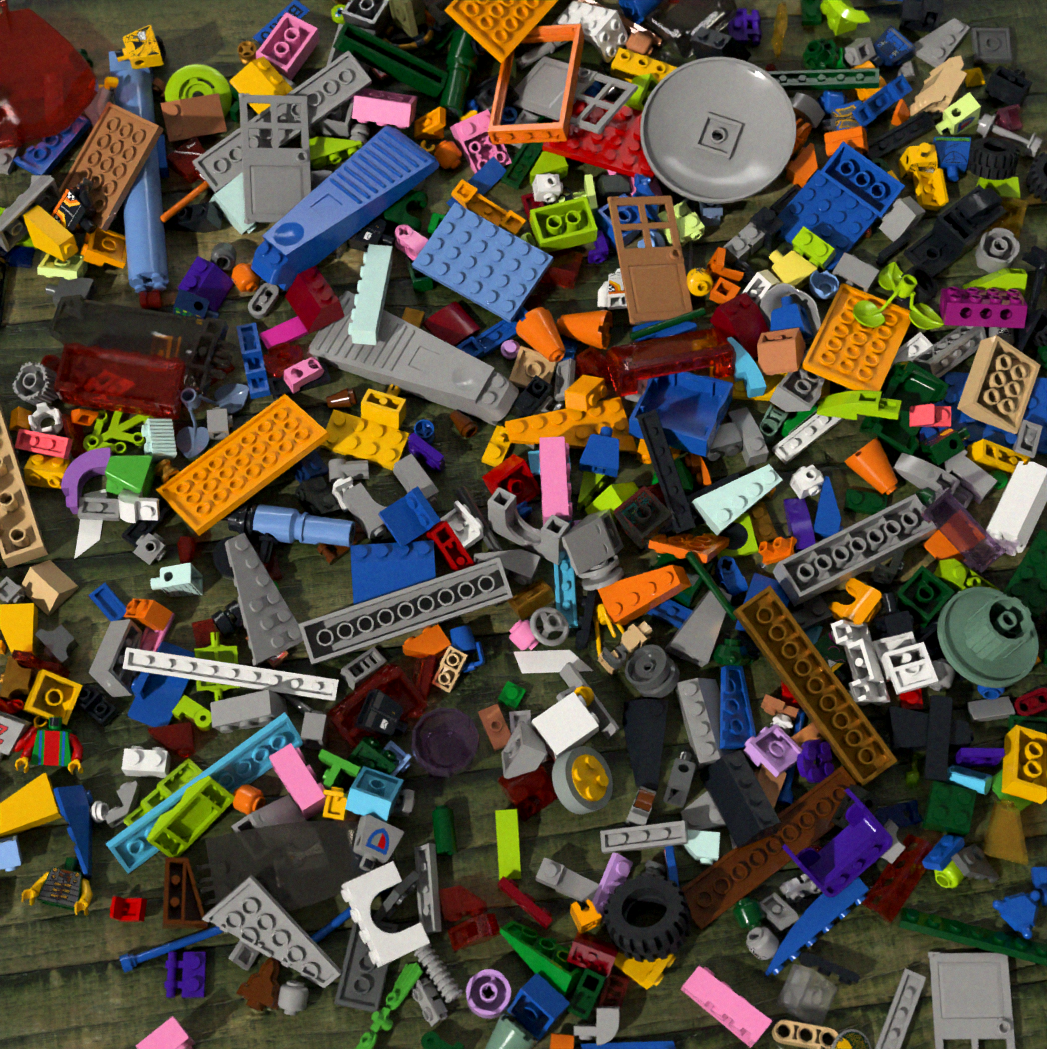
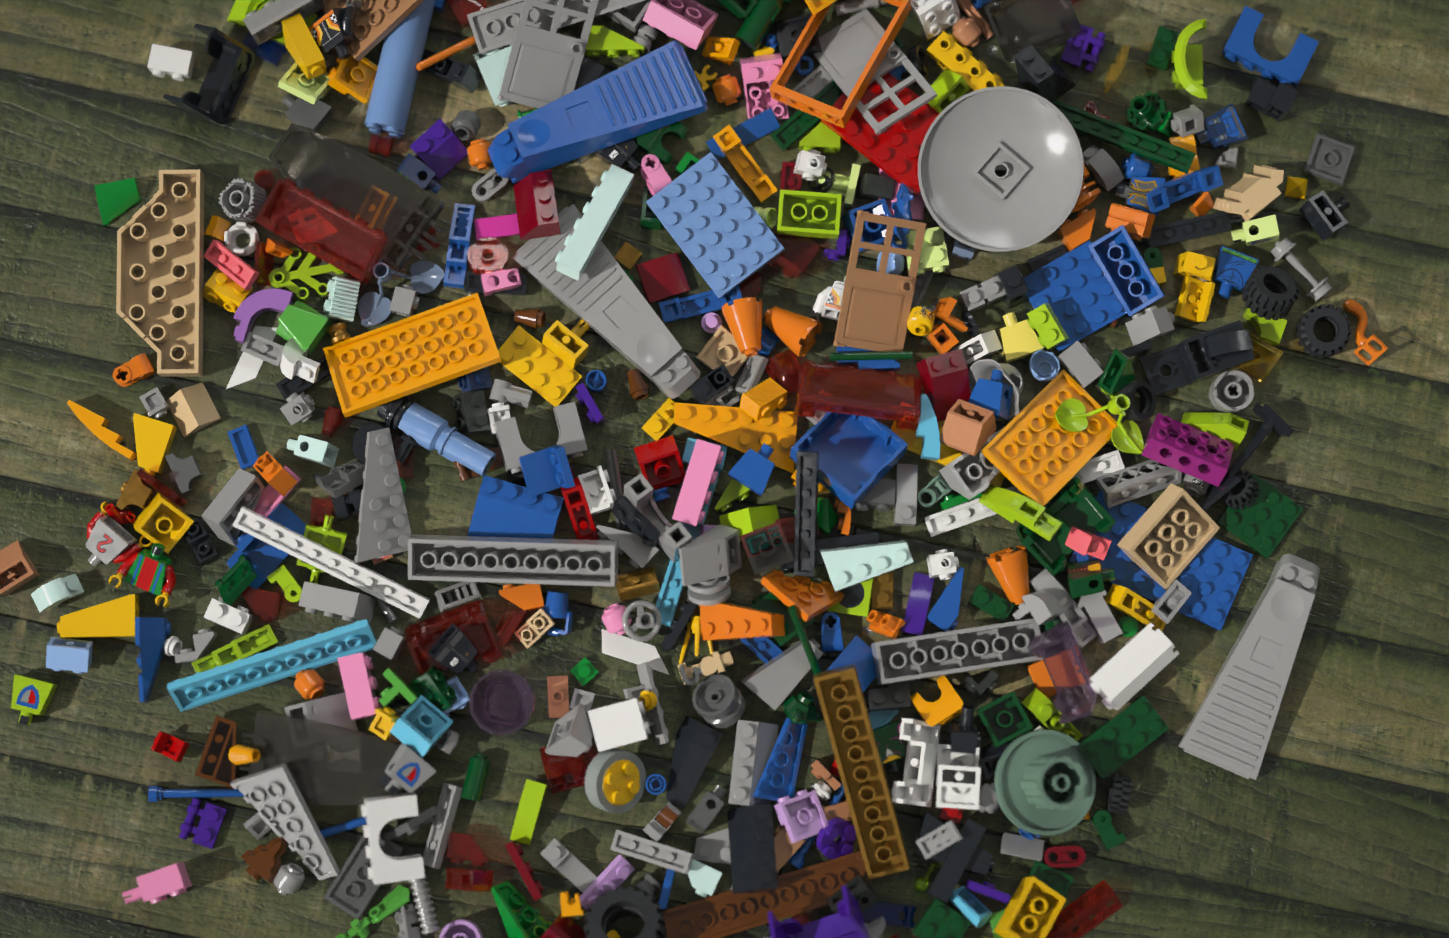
camera: 20 degrees right, 15 degrees up
torso [21,857,93,916] -> none
lime slope [147,776,235,858] -> none
light grey wing [914,18,970,68] -> none
clear pink panel [995,104,1022,132] -> none
none -> dark green plate [214,553,257,606]
none -> light orange cone [229,744,260,765]
none -> dark grey slope [312,461,365,499]
none -> black hinge [611,496,661,548]
none -> blue wheel [645,774,667,795]
none -> light grey plate [916,820,963,859]
none -> light grey brick [1012,591,1064,626]
none -> dark green slope [1098,349,1135,395]

